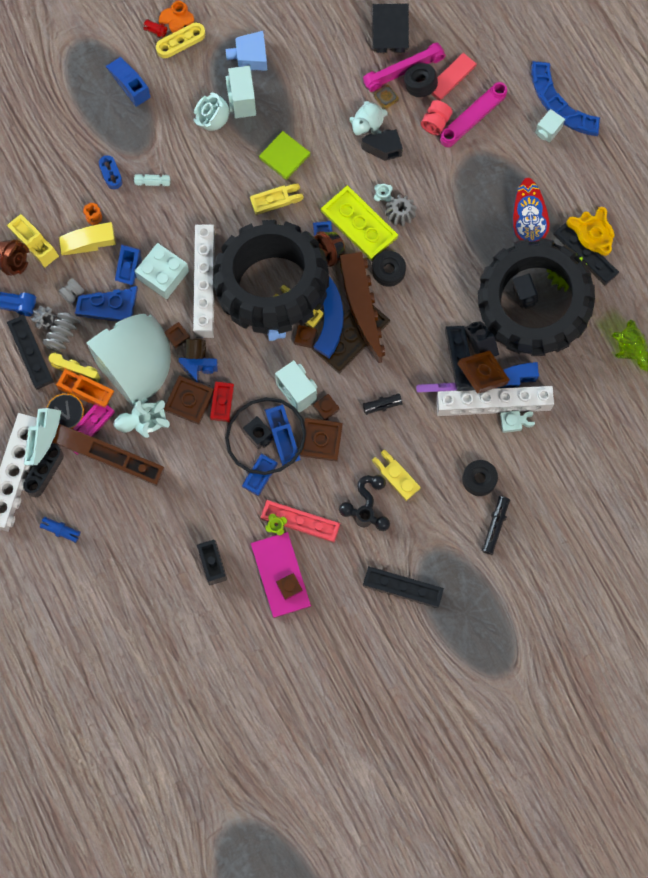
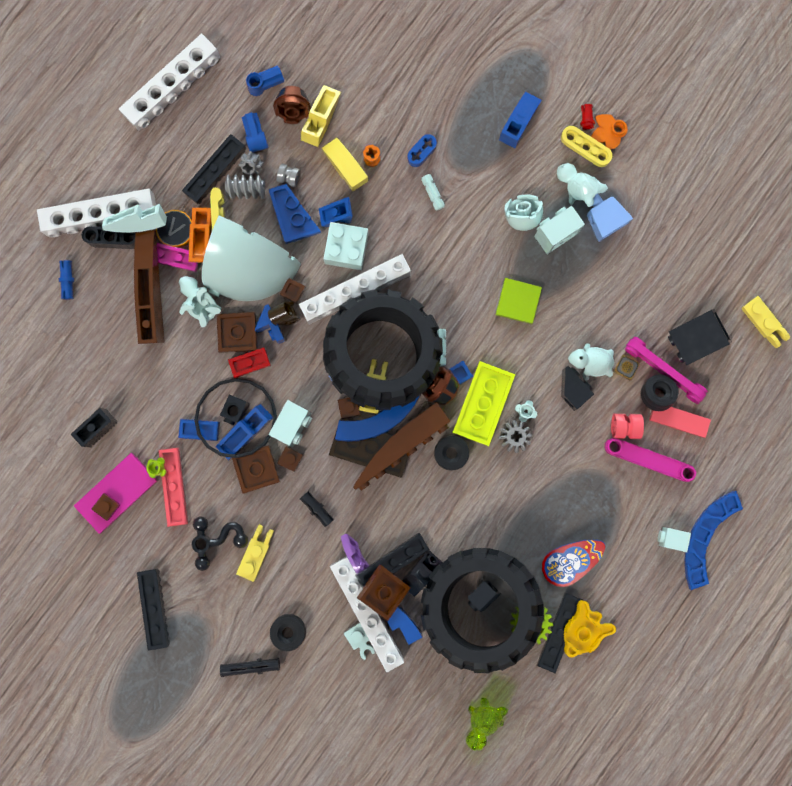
camera: 65 degrees right, 10 degrees up
light yellow hinge [250,183,304,215] -> none
none -> light aqua animal [557,163,608,207]

